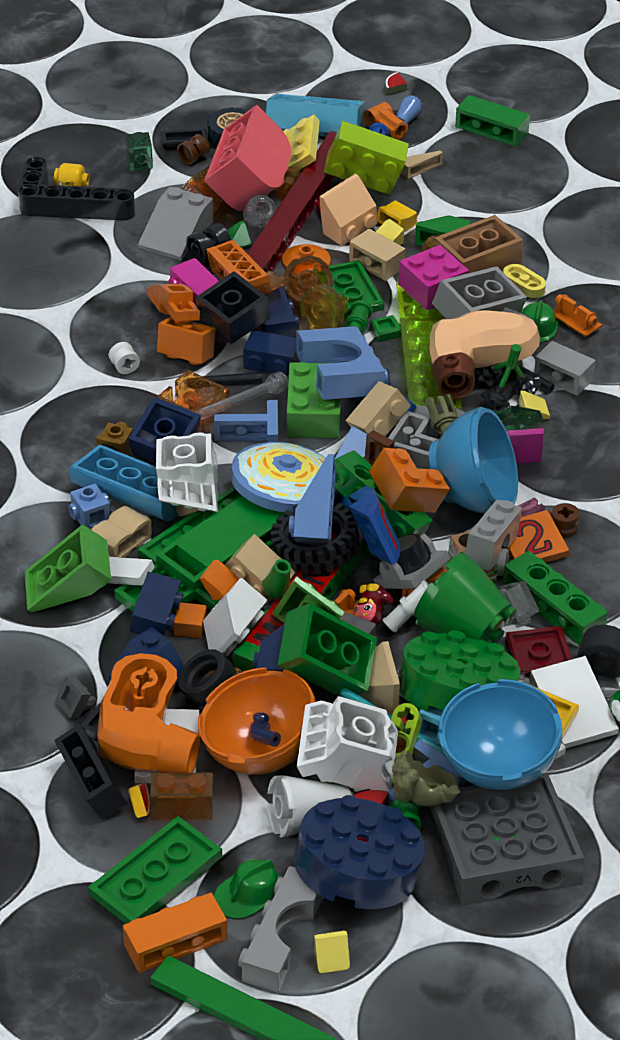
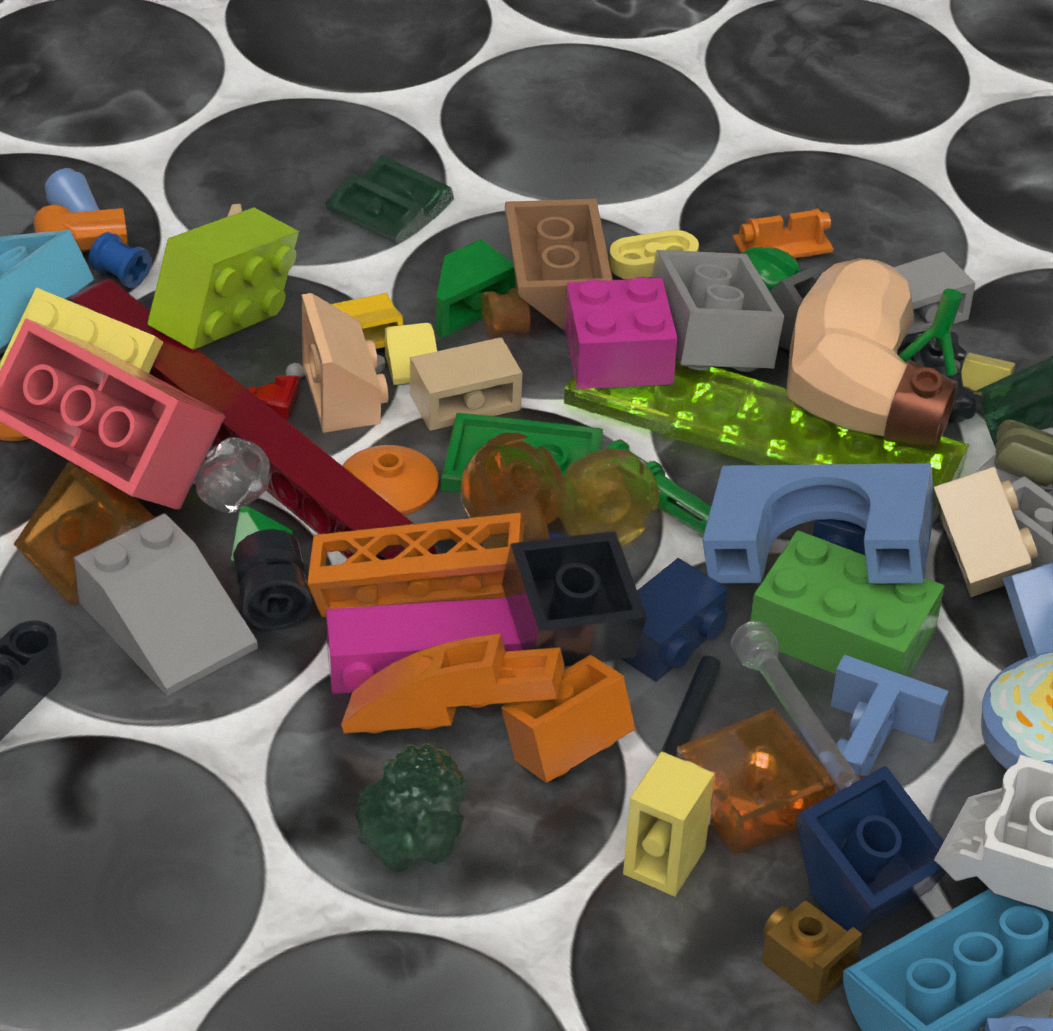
camera: 65 degrees left, 0 degrees up
white wheel [109,342,140,374] -> none
green tile [370,315,402,342] -> none
green brick [455,95,530,147] -> none
none -> clear green slope [325,155,454,243]
none -> clear green hair [355,743,467,872]
none -> light yellow brick [623,751,715,897]

